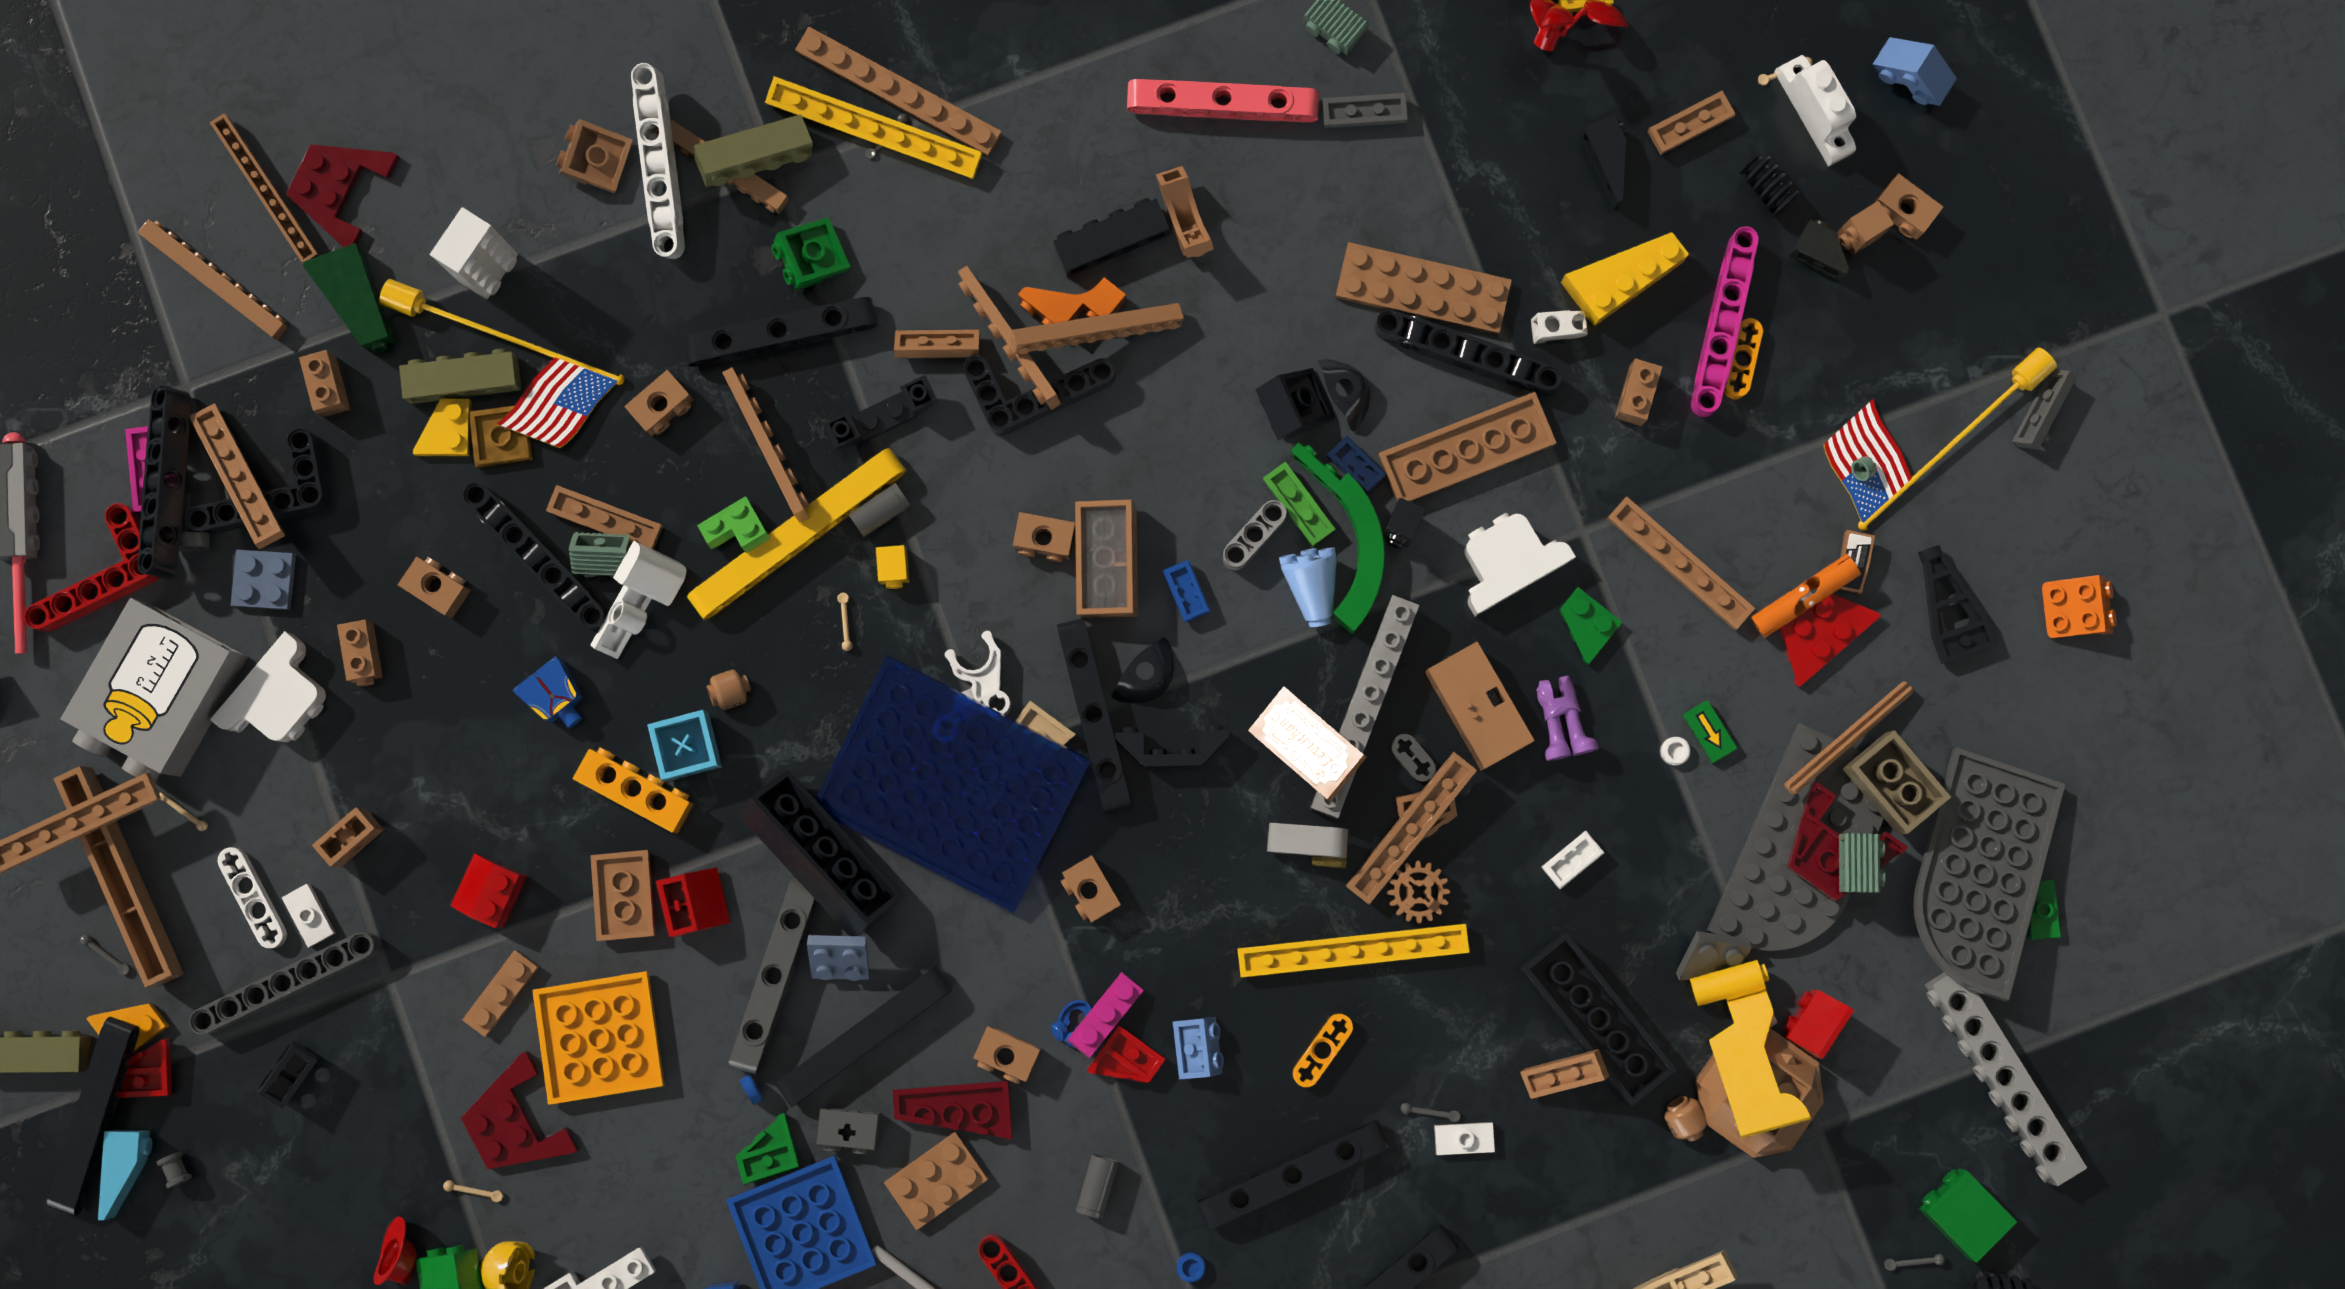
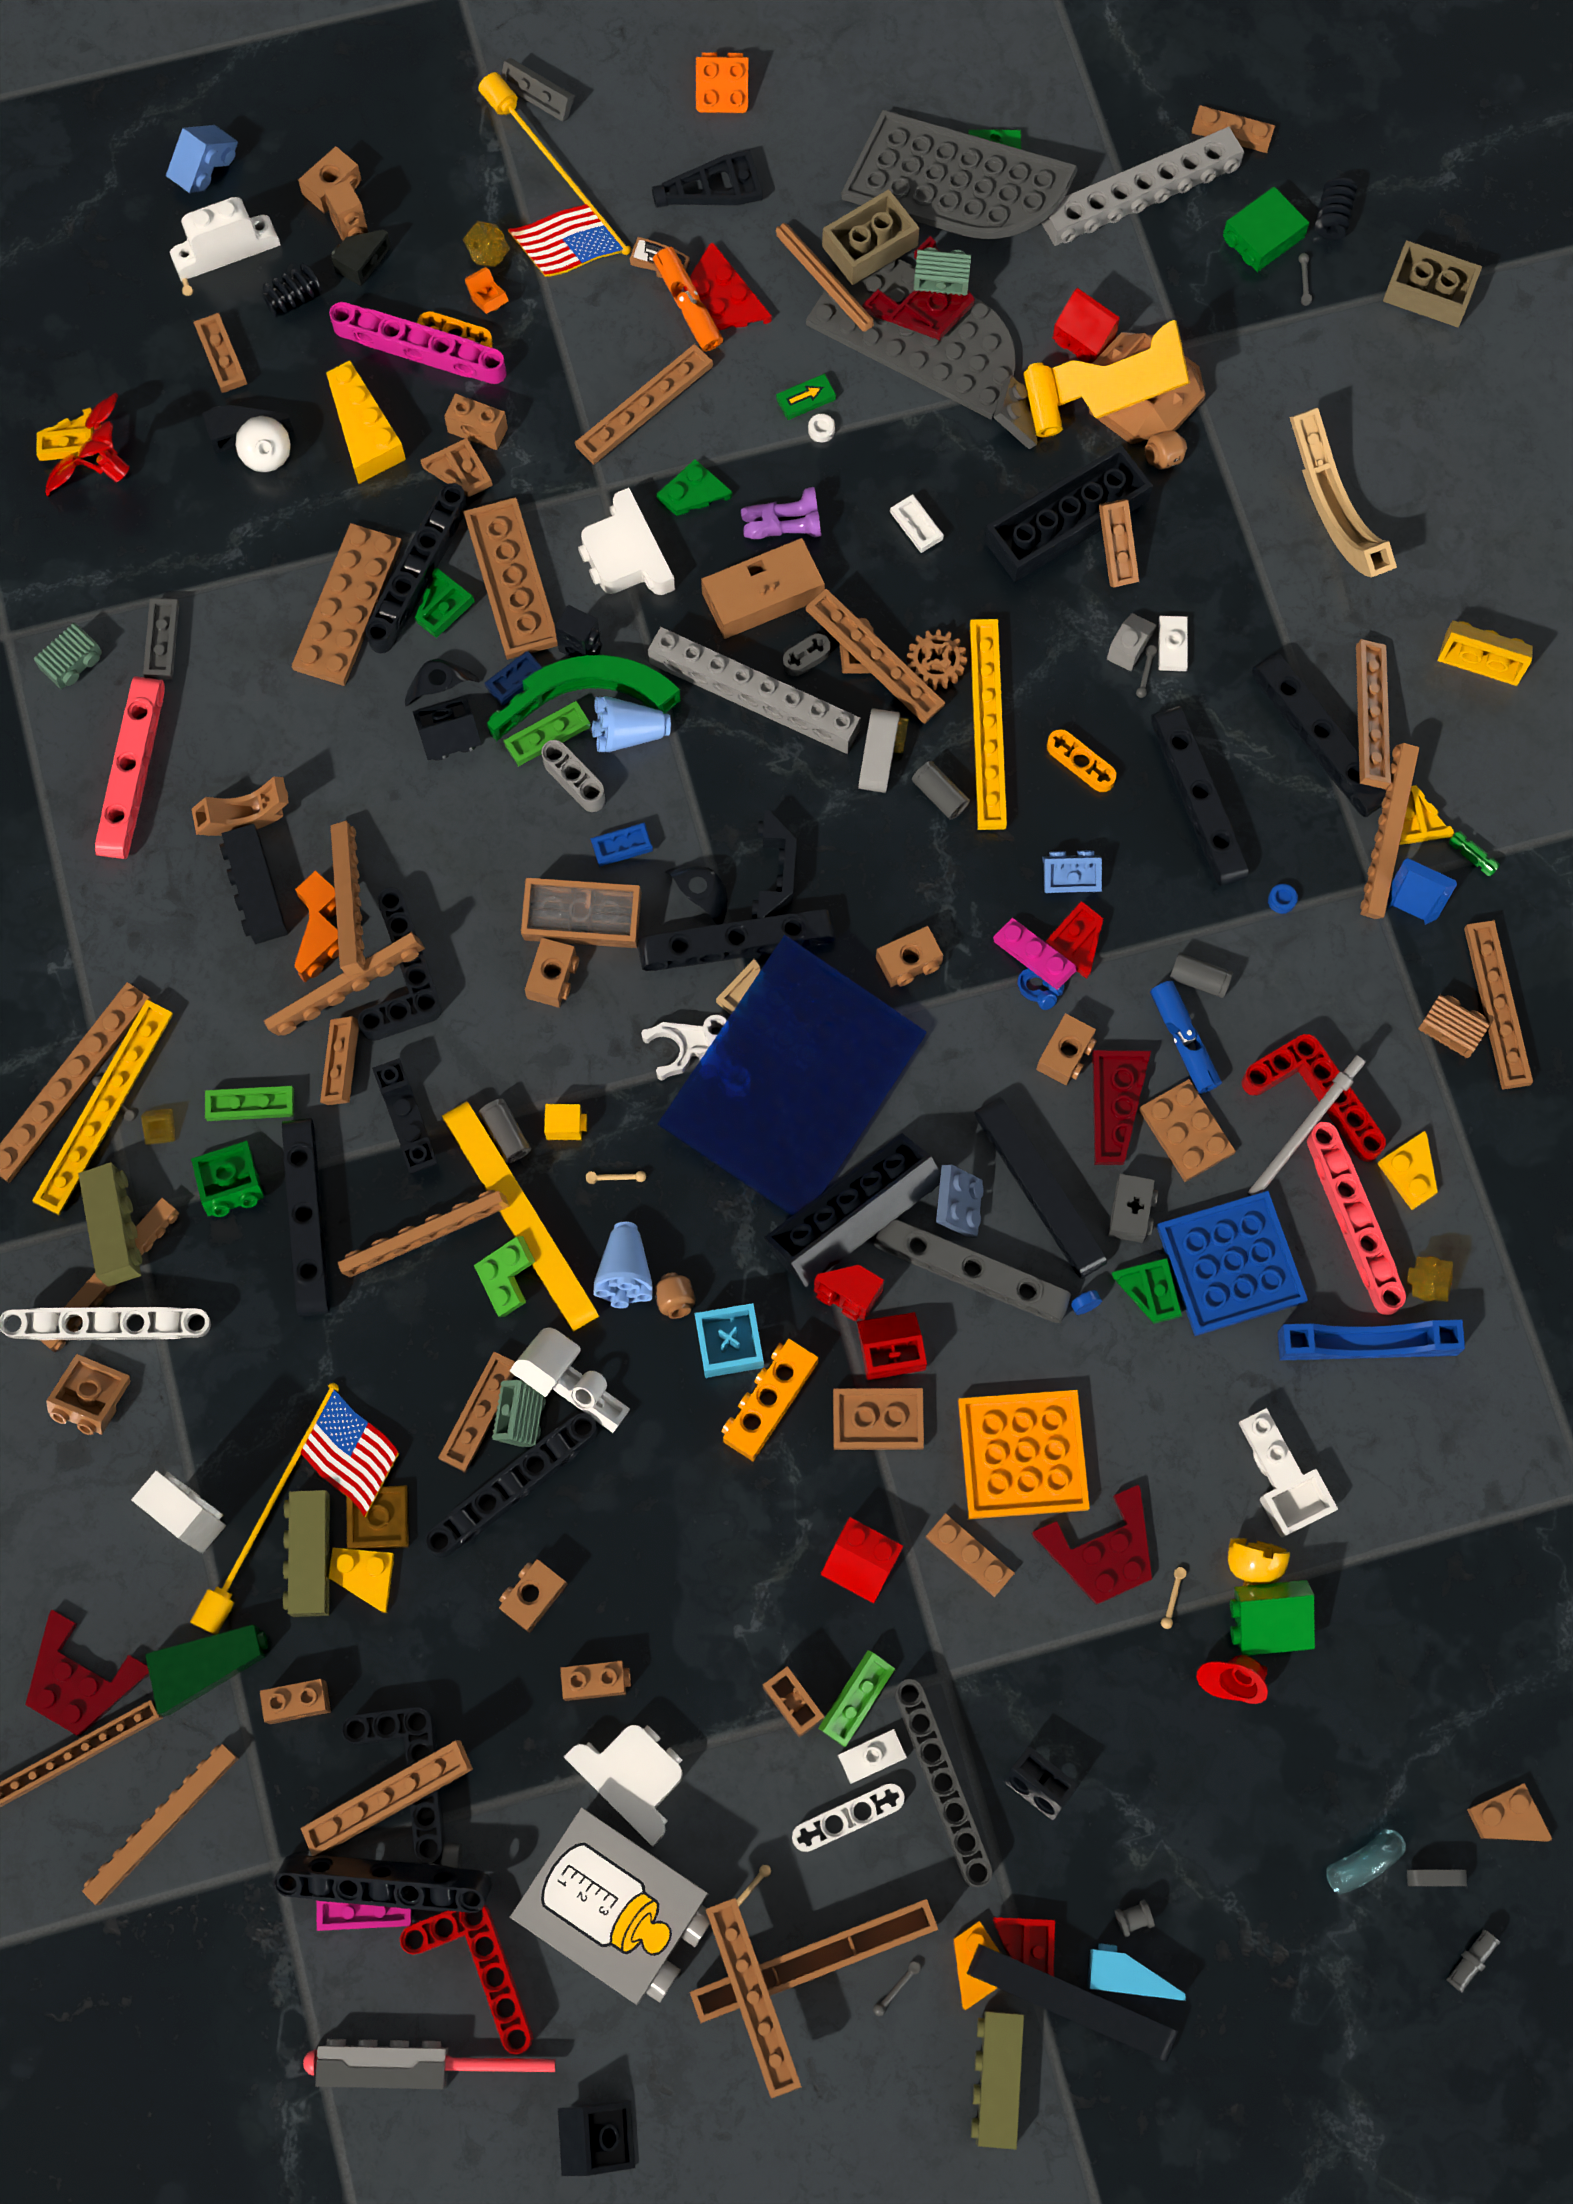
camera: 85 degrees left, 10 degrees down
sand blue plate [231,550,296,610] -> none
blue torso [513,656,583,728] -> none
medium nougat brick [624,370,694,437] -> none
tile [1248,687,1367,801] -> none
white leg [1531,310,1588,344] -> none
sand green hinge [1851,456,1877,481] -> none
none -> clear yellow slope [141,1108,175,1145]
none -> bright green plate [205,1086,294,1121]
none -> white cylinder [235,416,291,472]
none -> green wing [415,568,475,638]
none -> medium nougat wing [420,438,493,497]
none -> clear yellow brick [463,221,510,267]
none -> orange bracket [465,267,509,314]
none -> light blue cone [593,1222,653,1308]
none -> red slope [814,1265,884,1321]
none -> bright green plate [818,1650,895,1747]
none -> dark grey pin [912,761,970,820]
none -> light grey slope [1107,613,1157,671]
none -> blue piece [1150,981,1222,1094]
none -> medium nougat plate [1191,105,1275,153]

